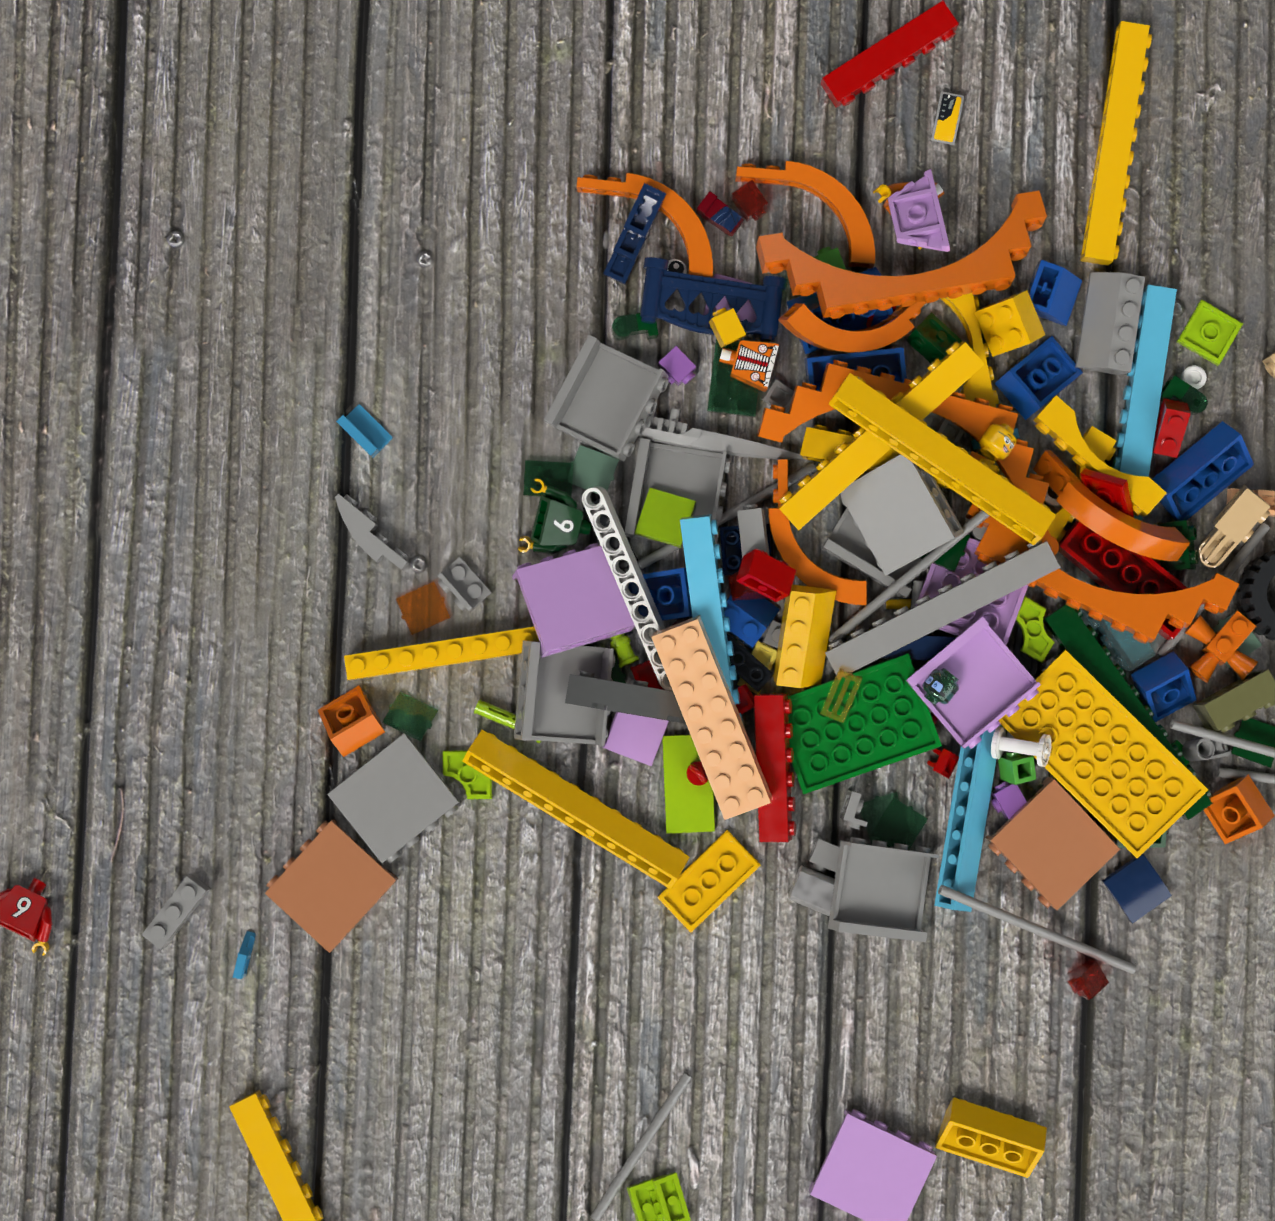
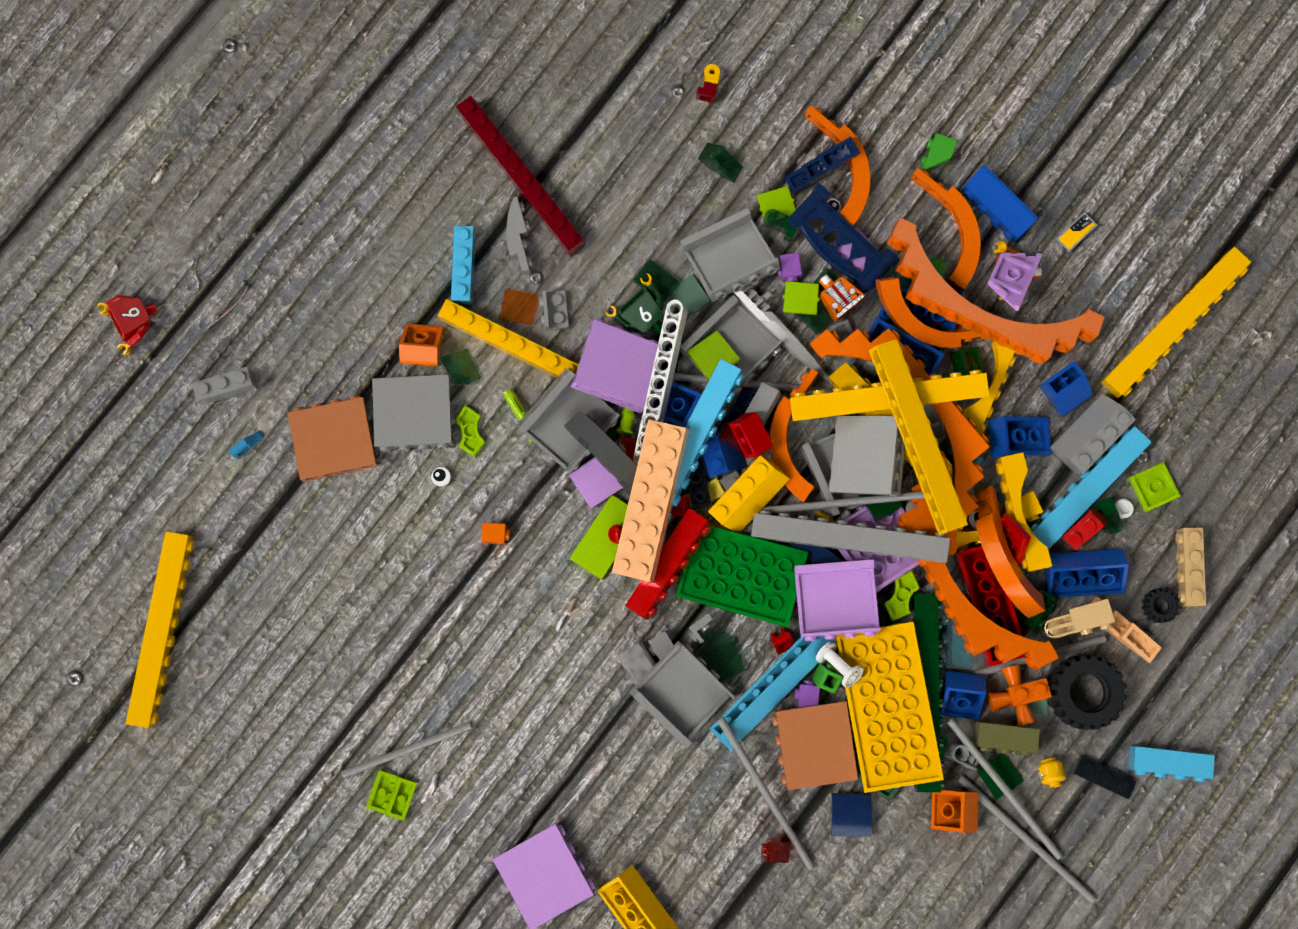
camera: 40 degrees right, 5 degrees down
dark azure panel [336,405,393,458] -> none
yellow brick [462,730,690,889] -> none
yellow tile [657,830,761,933] -> none
dark red leg [696,191,744,236] -> none
yellow brick [709,307,746,348] -> none
clear red brick [731,180,768,222] -> none
red brick [820,0,959,108] -> none
clear yellow tile [821,668,862,723] -> none
clear green head [922,668,959,706] -> none
yellow brick [974,290,1046,357] -> none
yellow head [979,424,1016,461] -> none
none -> white tile [431,467,451,487]
none -> medium azure brick [451,226,476,306]
none -> dark red brick [456,96,585,257]
none -> orange brick [481,523,510,545]
none -> leg [696,64,720,103]
none -> clear green slope [698,143,743,183]
none -> lime piece [757,186,795,224]
none -> lime piece [782,281,820,315]
none -> bright green slope [920,133,957,172]
none -> blue slope [962,164,1038,243]

